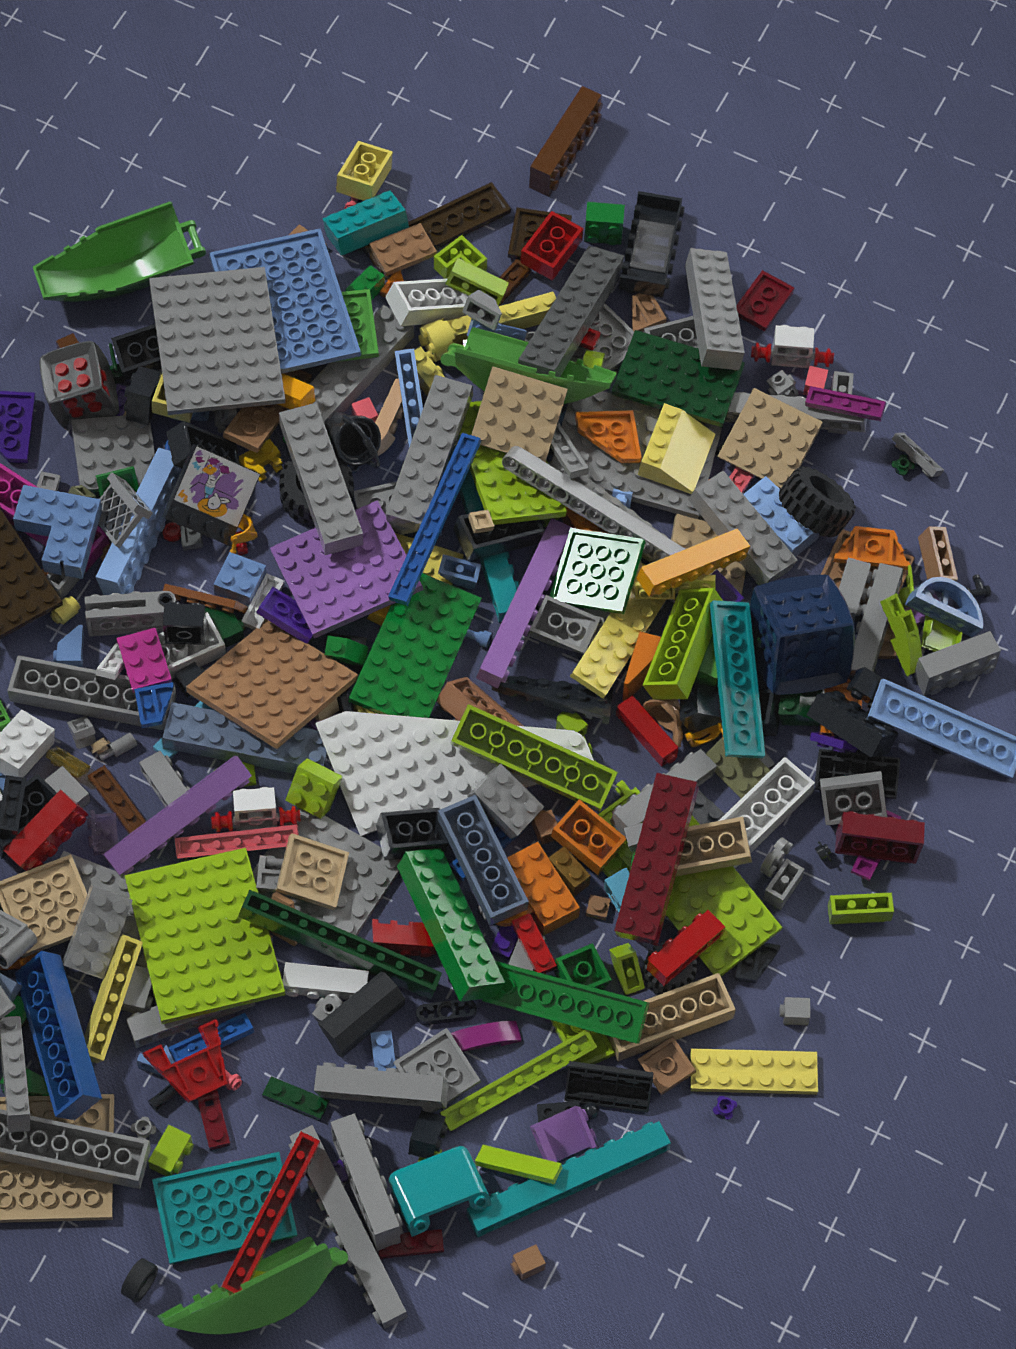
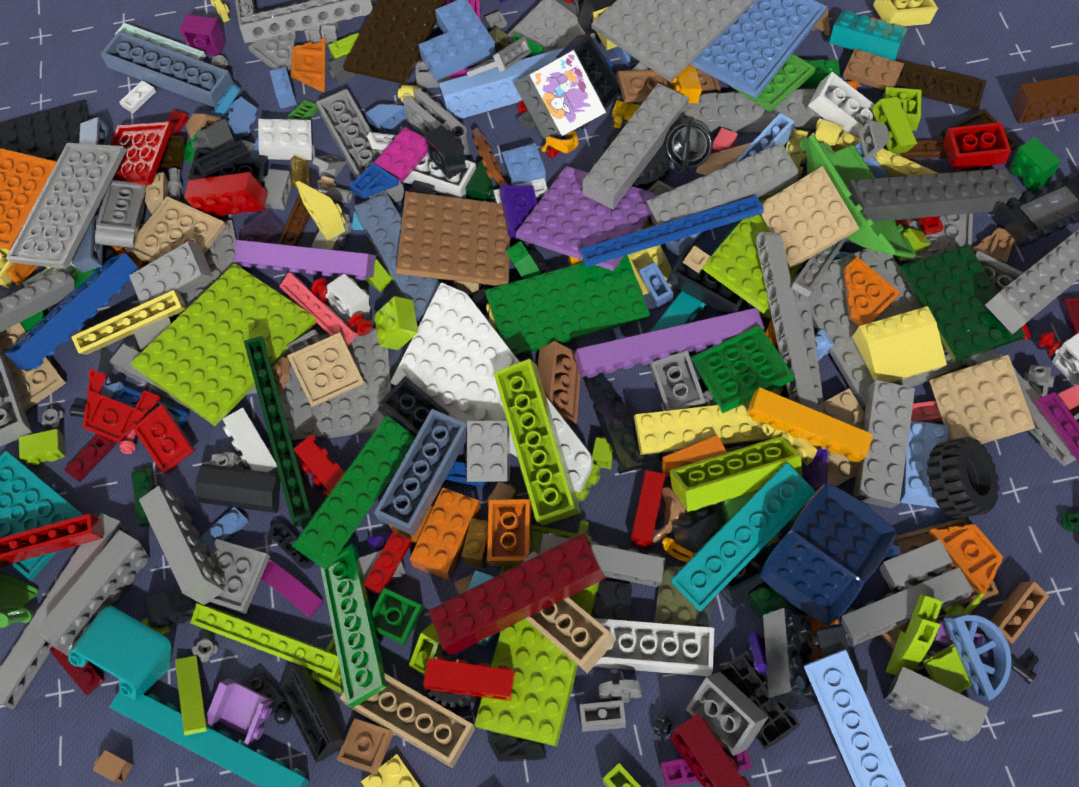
camera: 60 degrees right, 0 degrees up
none -> red plate [133,404,196,474]
none -> light grey plate [192,638,218,662]
none -> light yellow slope [295,181,346,241]

